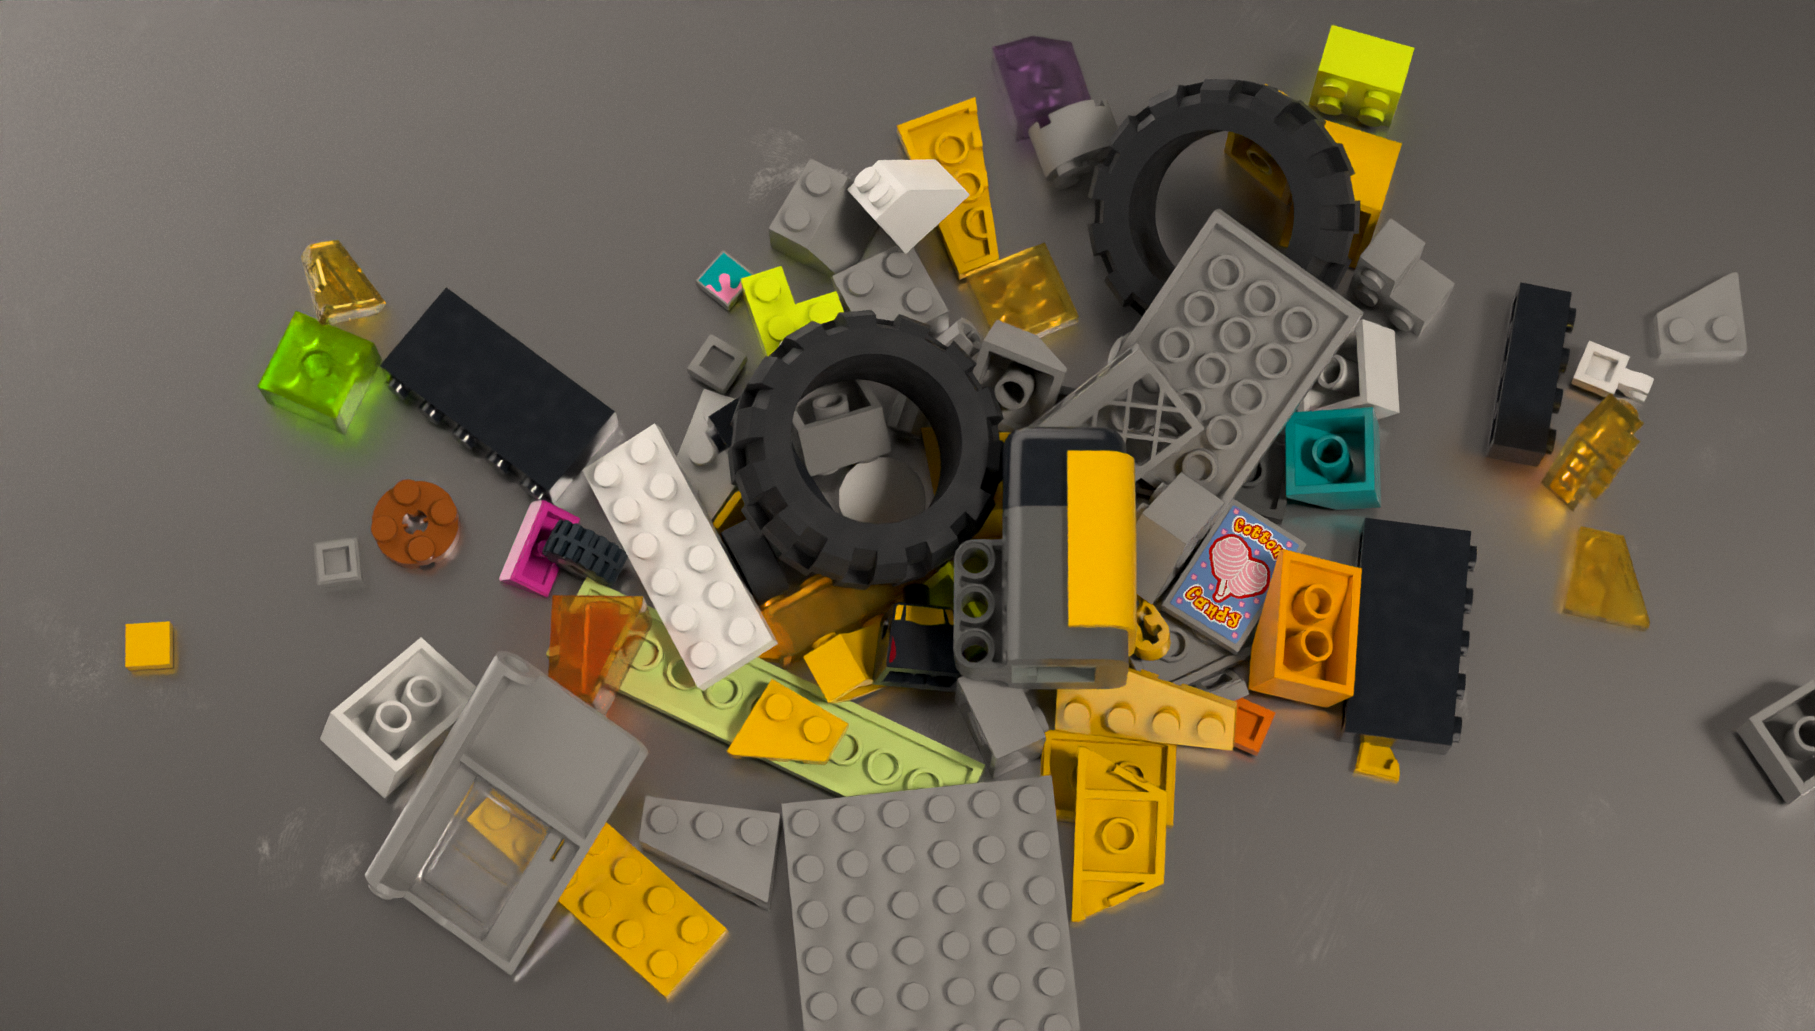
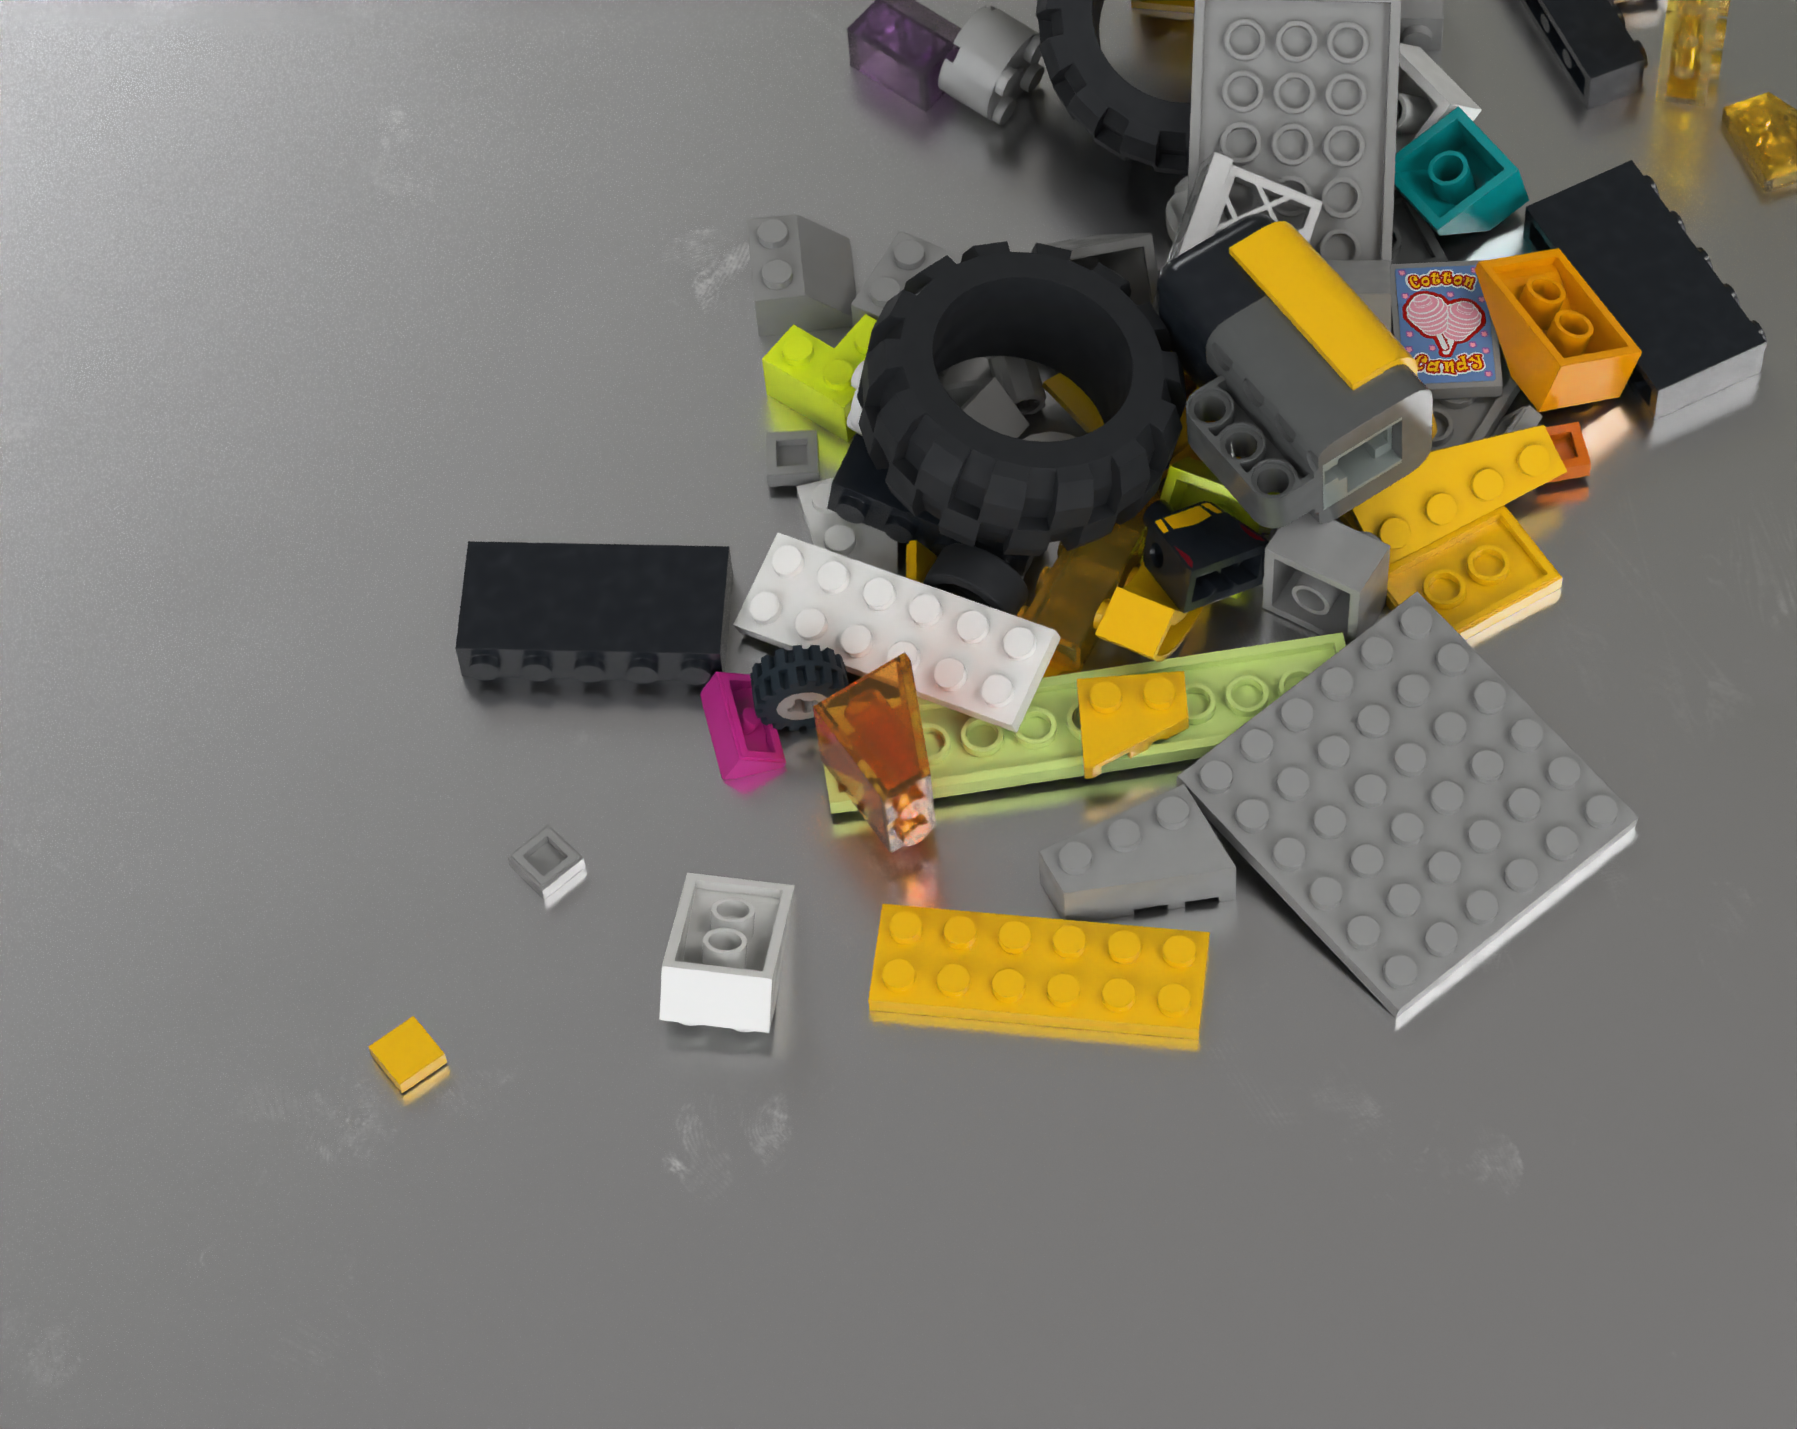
camera: 30 degrees left, 15 degrees down
clear neon green brick [257,311,382,435] -> none
clear yellow wing [301,240,387,326] -> none
light grey piece [365,651,648,976] -> none
dark orange plate [371,479,461,569] -> none
tile [695,250,754,311] -> none
white slope [847,159,970,254] -> none
yellow wing [897,97,999,280] -> none
clear yellow plate [966,242,1079,338] -> none
yellow wing [1071,746,1168,922] -> none
yellow tile [1354,742,1400,783] -> none

